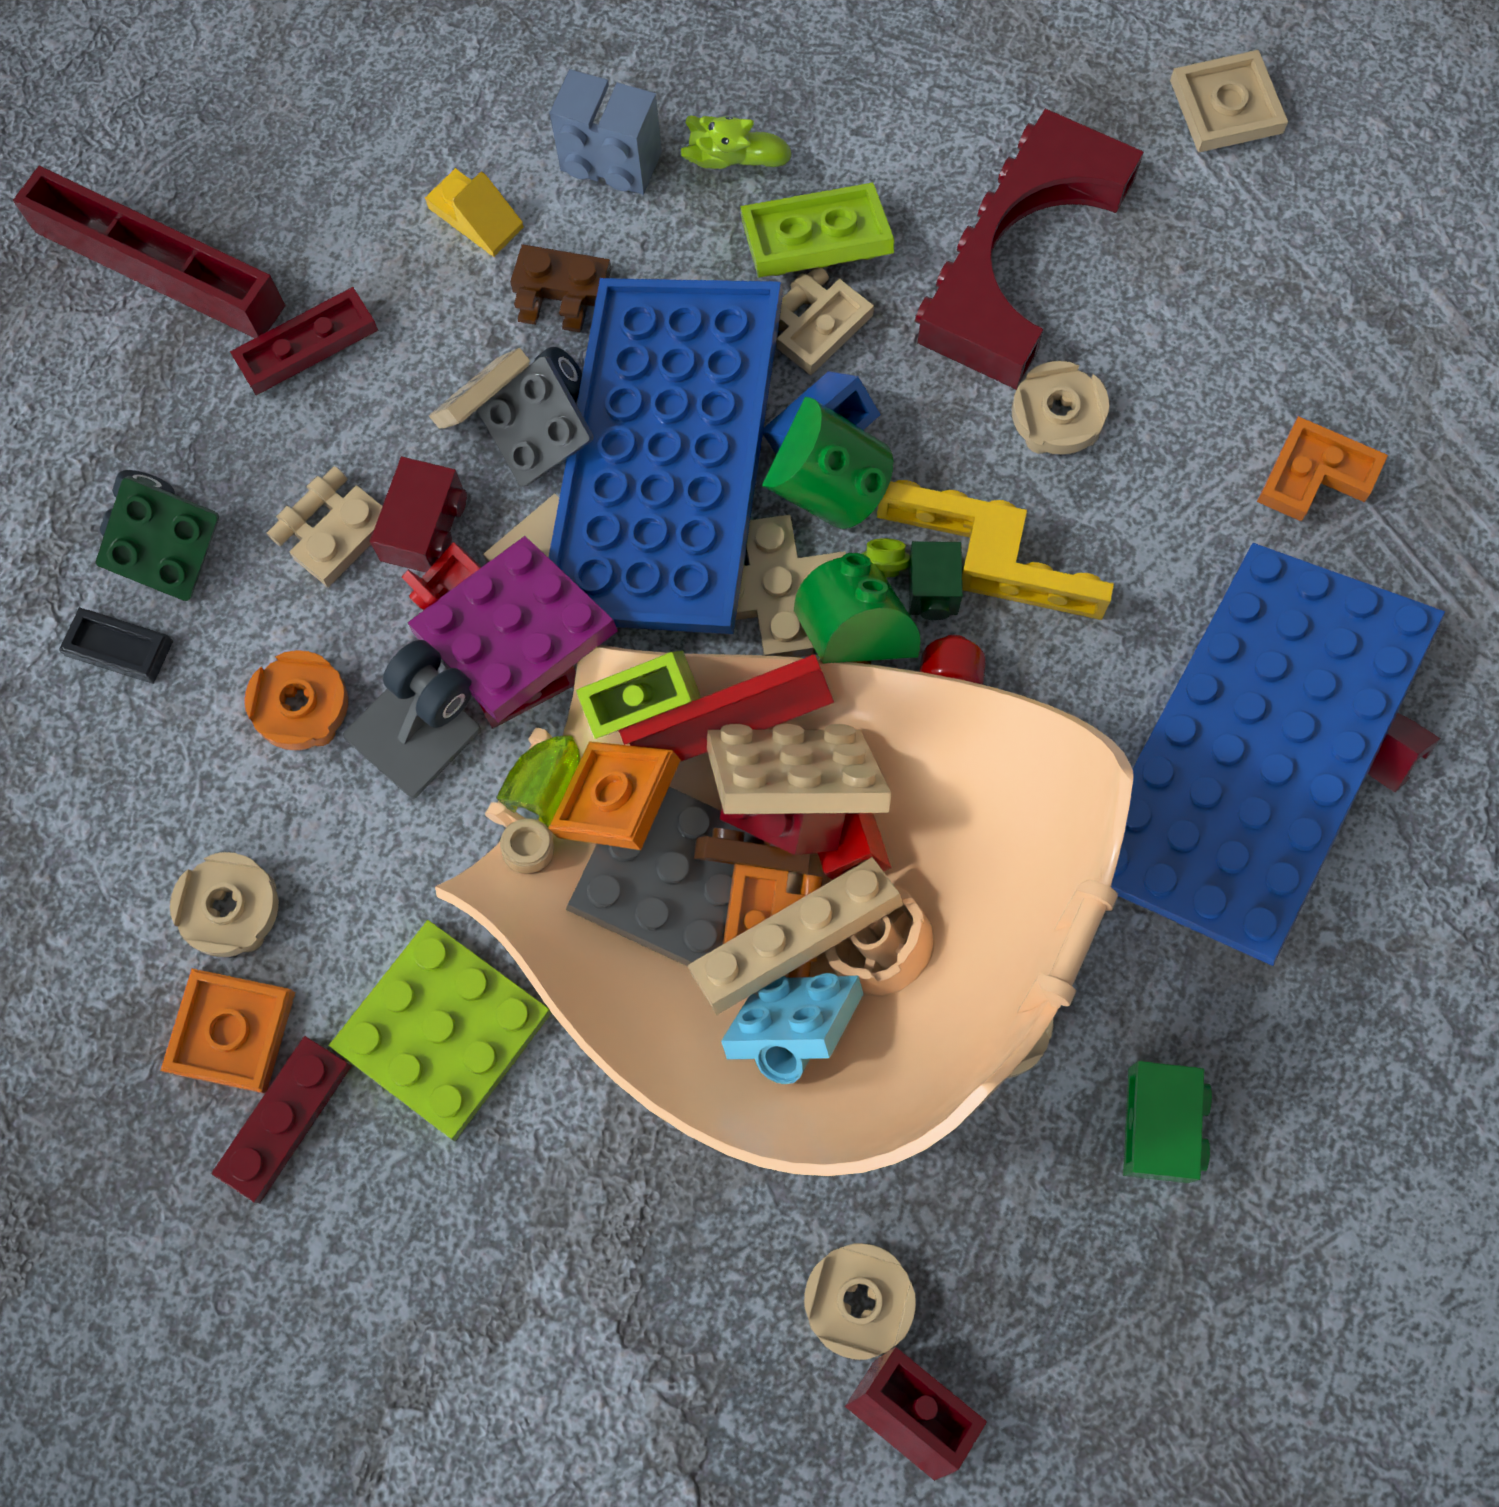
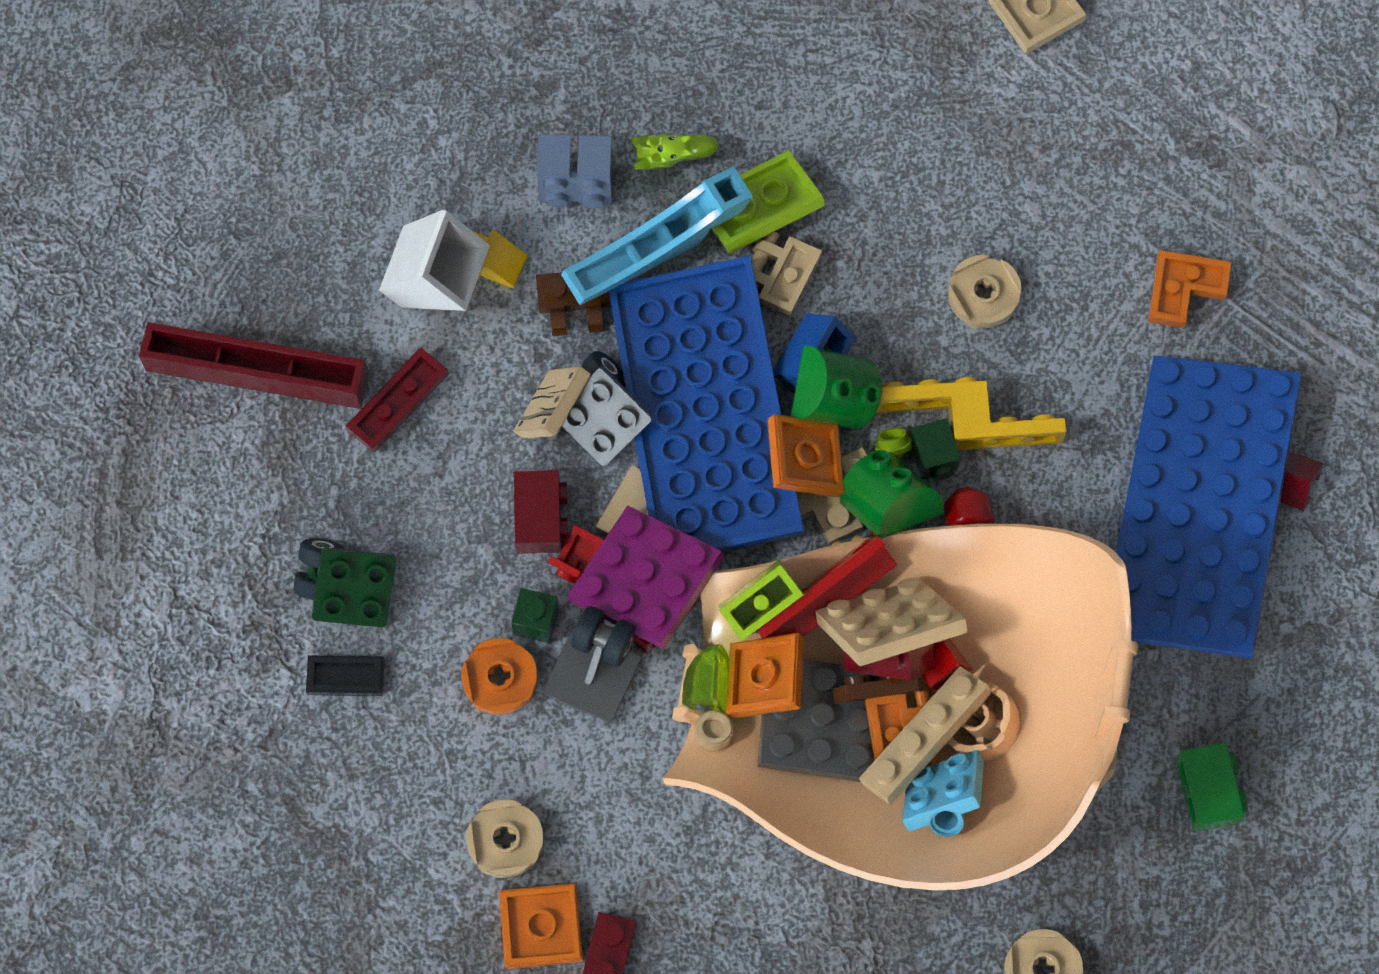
camera: 20 degrees left, 0 degrees up
tan plate [267,466,382,588] -> none
lime plate [328,920,552,1141] -> none
dark red arch [915,108,1144,390] -> none
none -> white slope [379,210,490,311]
none -> dark green brick [511,588,559,644]
none -> medium azure arch [561,166,753,305]
none -> orange tile [767,414,845,497]

